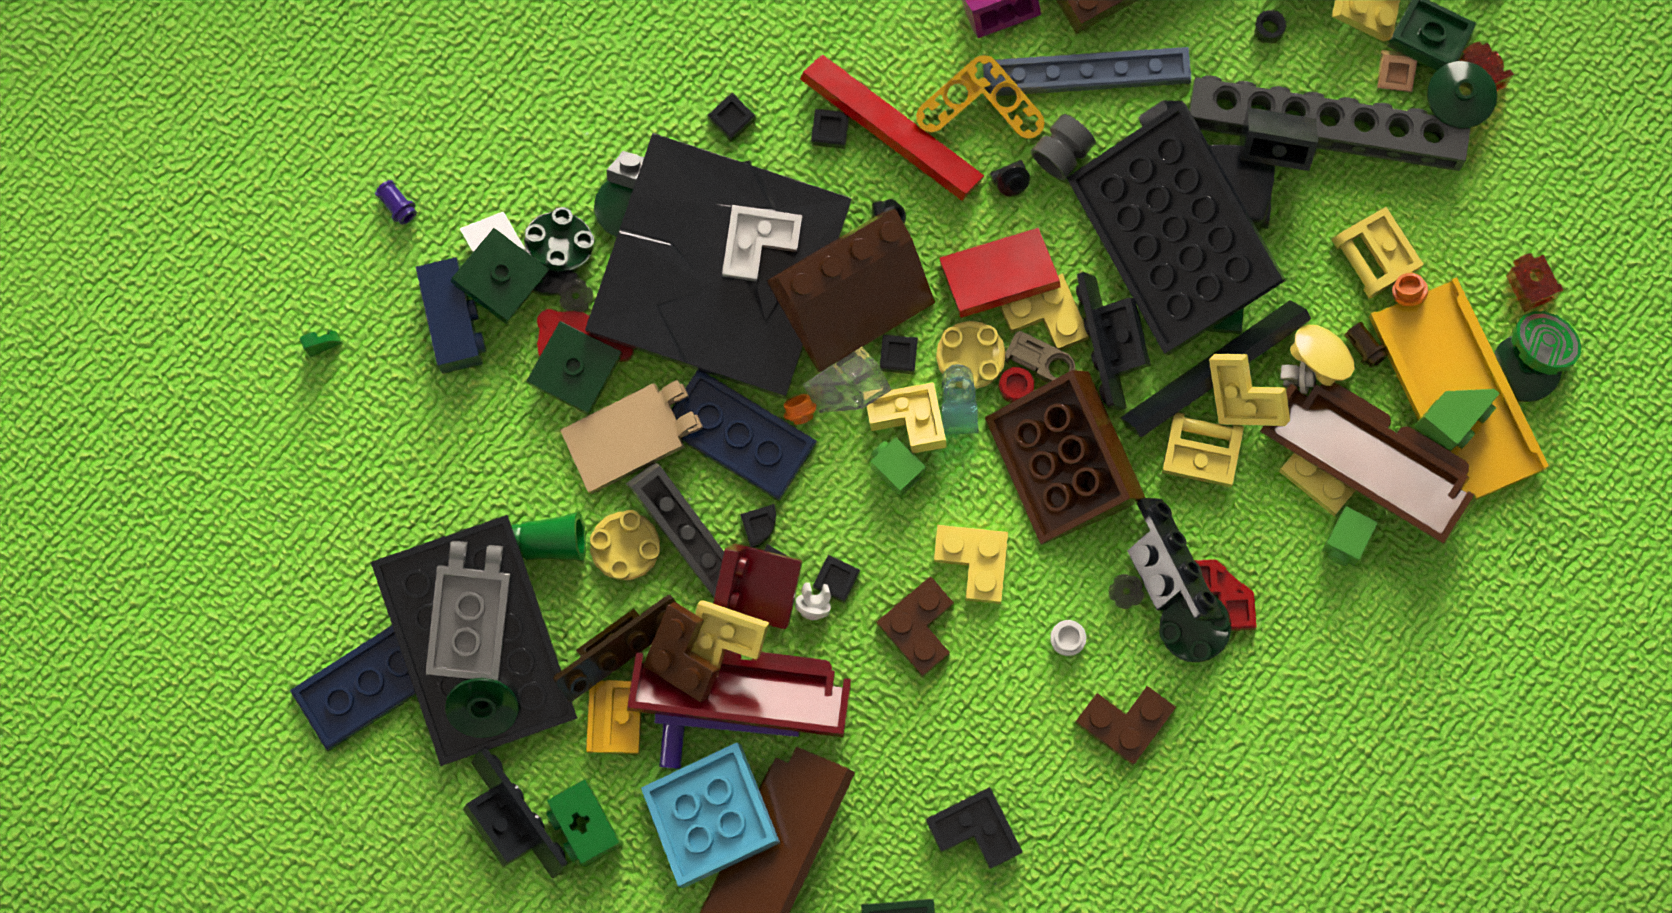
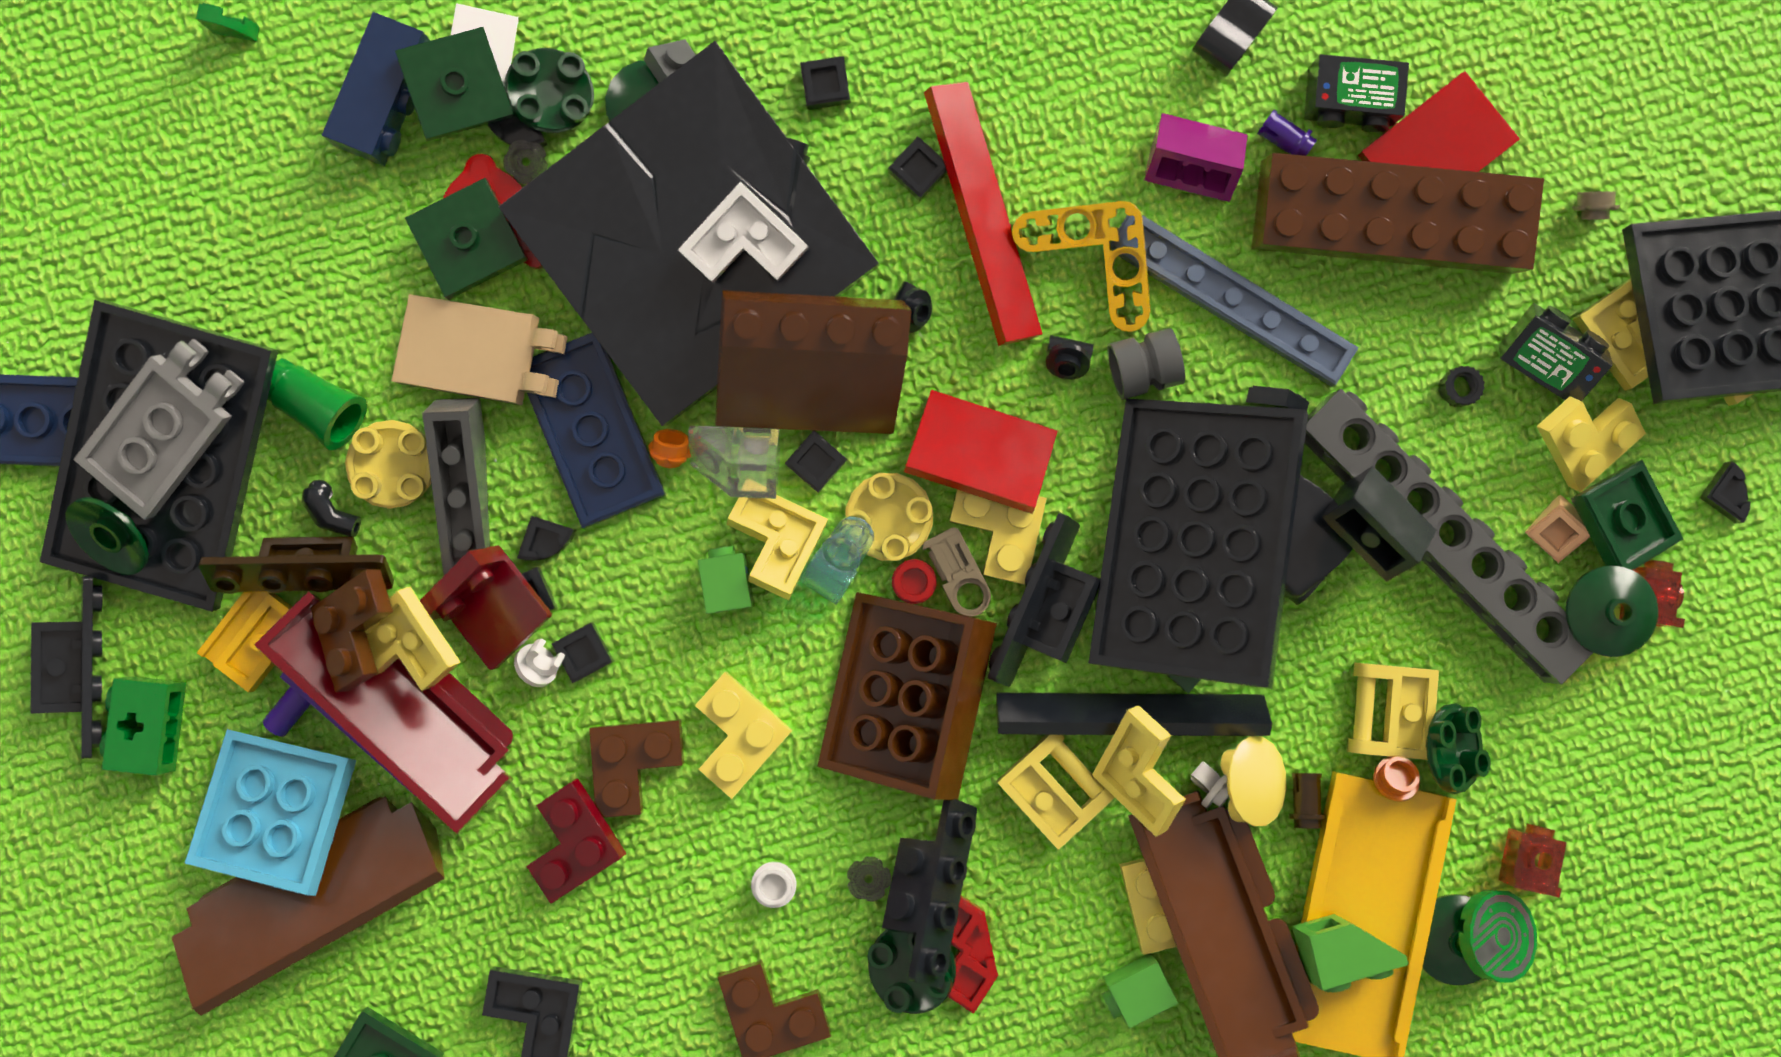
camera: 25 degrees right, 10 degrees up
none -> black arm [302,480,361,537]
none -> dark red plate [526,778,627,904]
none -> dark green dish [1426,703,1491,794]

